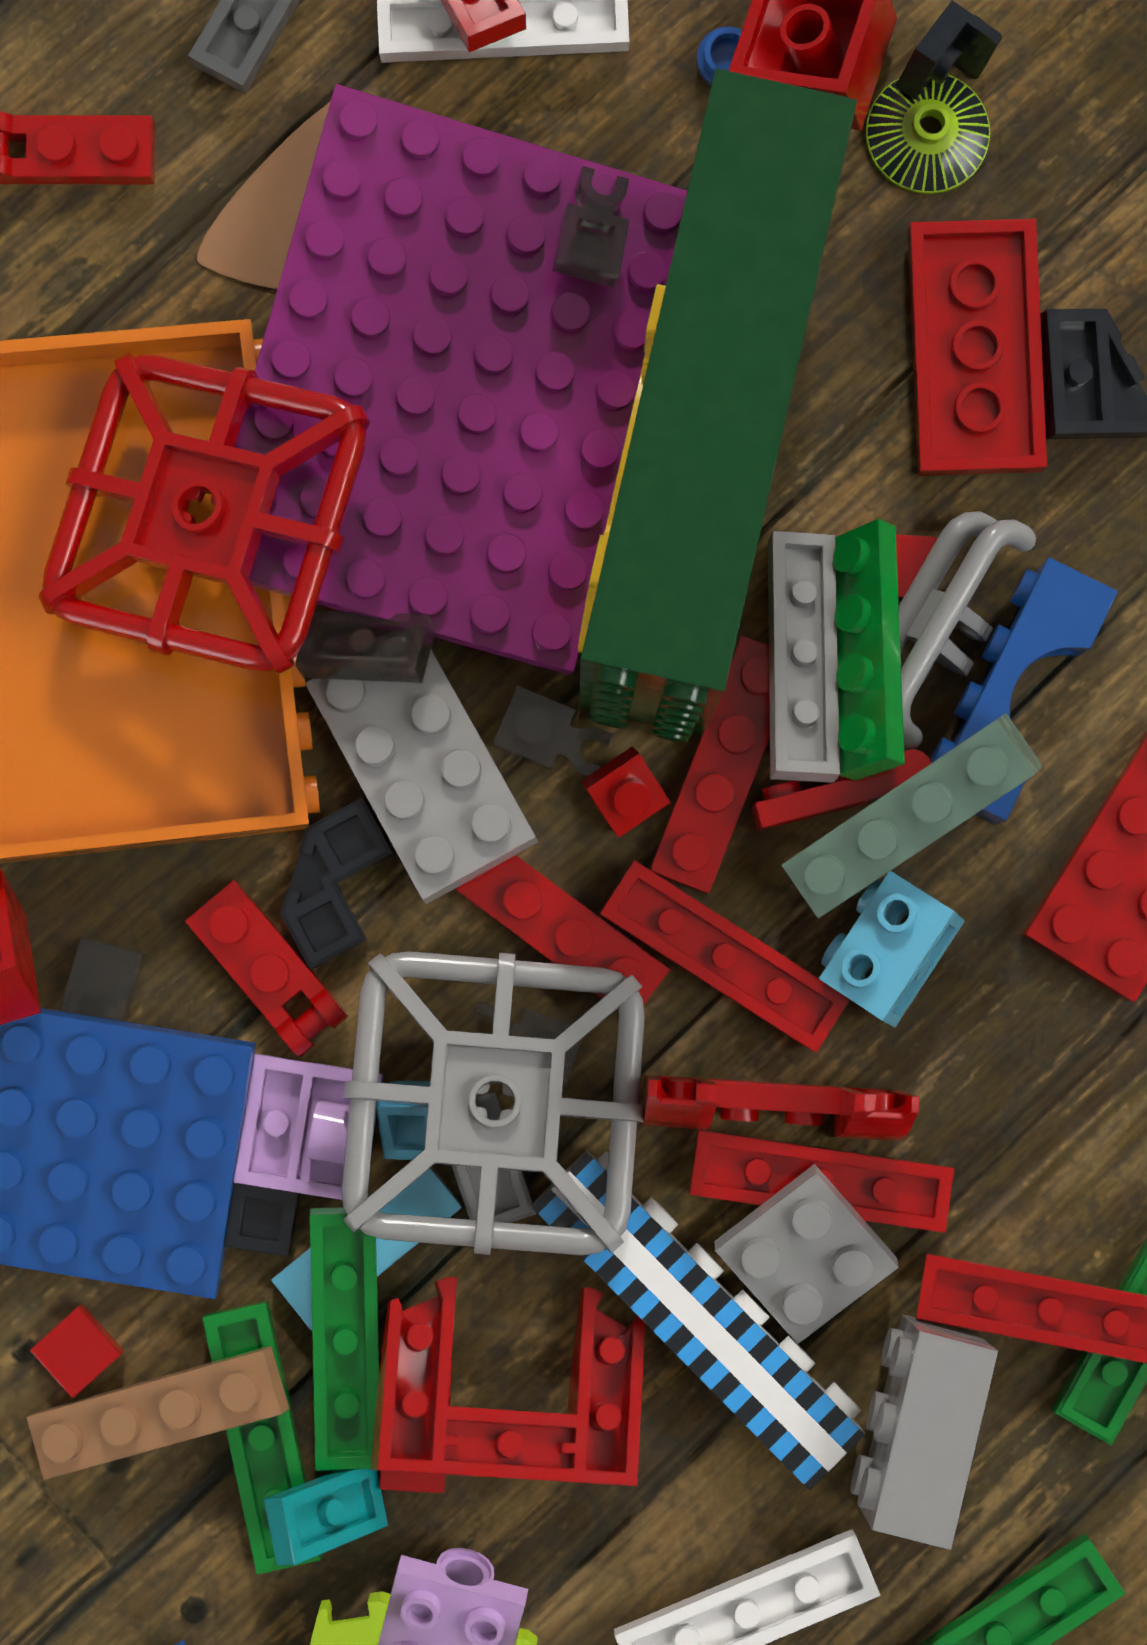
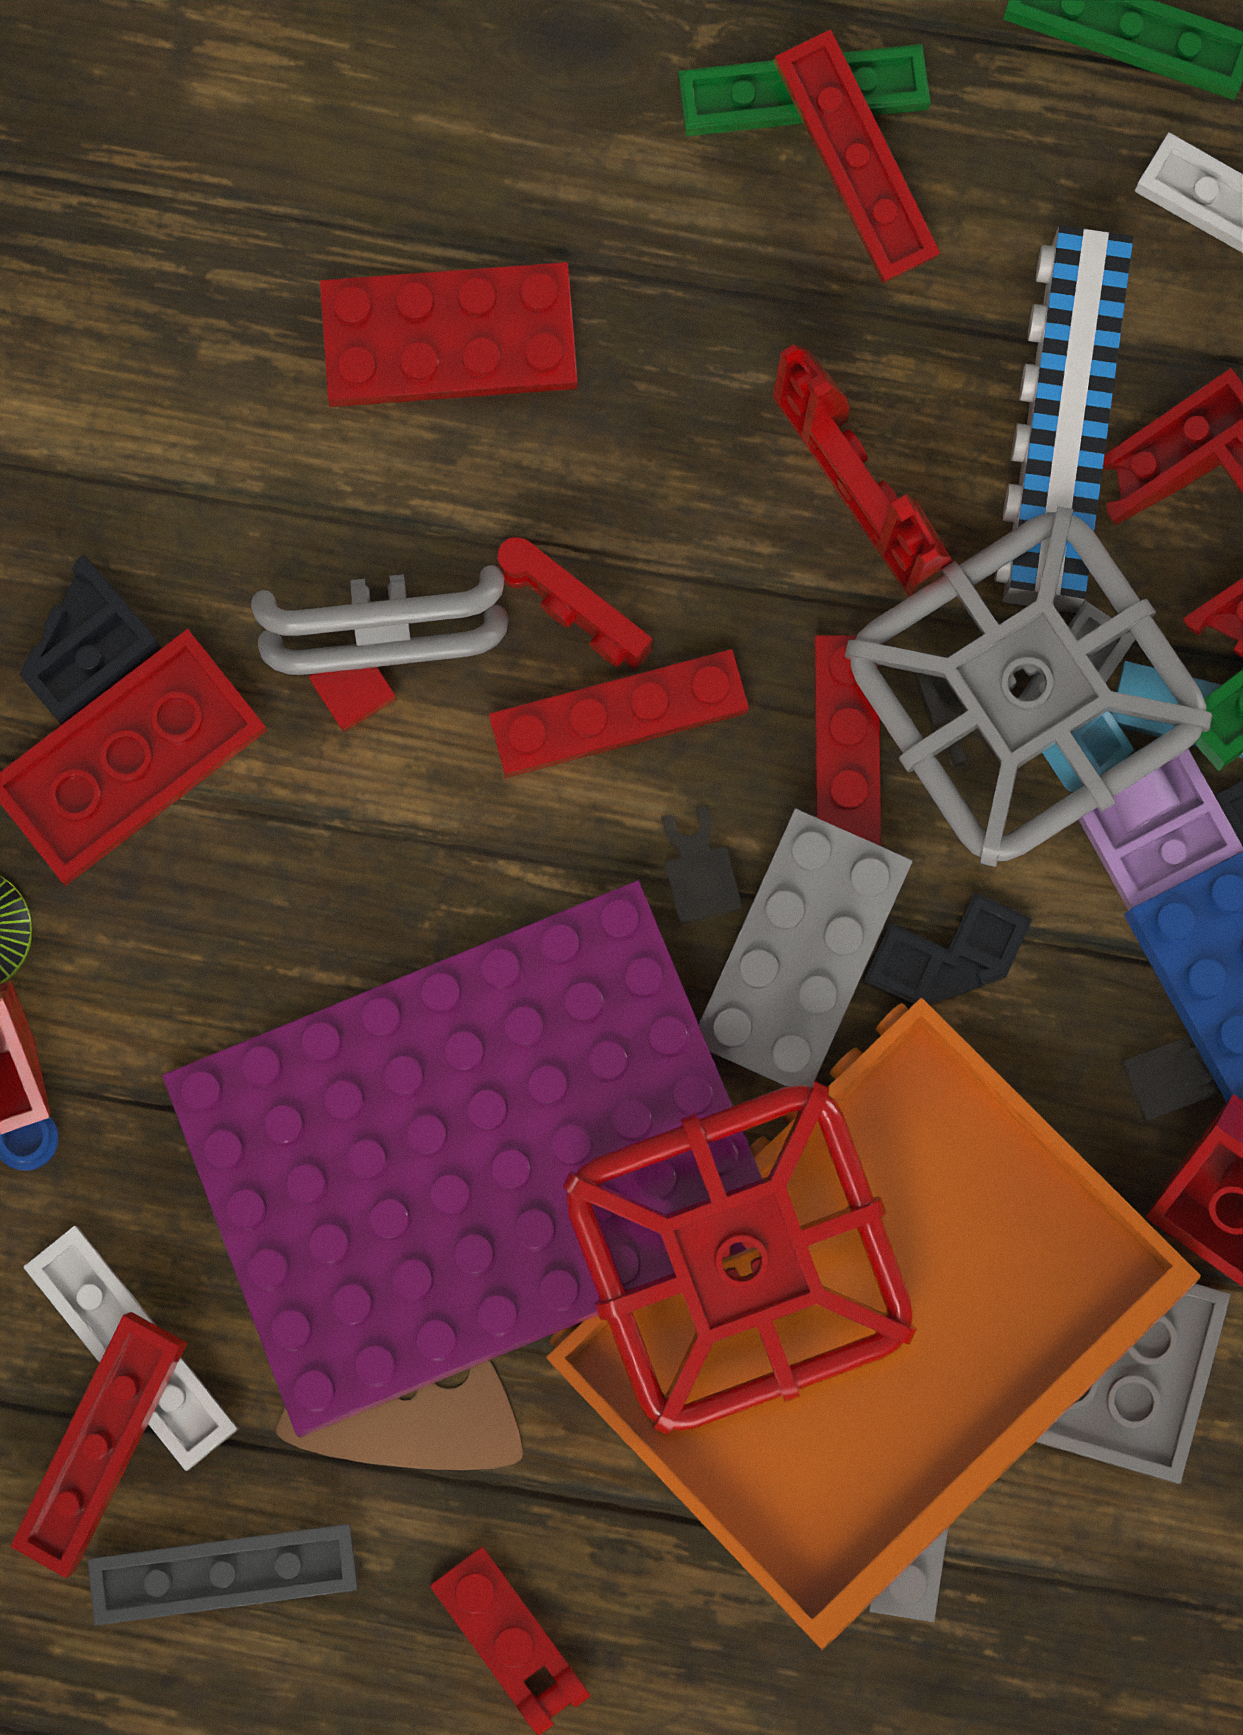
camera: 130 degrees left, 5 degrees down
red plate [185,880,349,1058] -> none
clear smoke plate [295,610,435,683] -> none
clear smoke plate [552,166,629,287] -> none
dark green panel [578,68,857,743] -> none
red plate [580,746,671,838] -> none
red plate [600,860,850,1053] -> none
red plate [688,1129,954,1233] -> none
light grey plate [715,1164,899,1344] -> none
light grey plate [768,531,840,783] -> none
sand green arch [782,713,1043,918] -> none
medium azure brick [819,871,965,1028] -> none
green plate [833,518,905,781] -> none
light grey brick [851,1314,998,1550] -> none
blue arch [930,557,1118,825] -> none

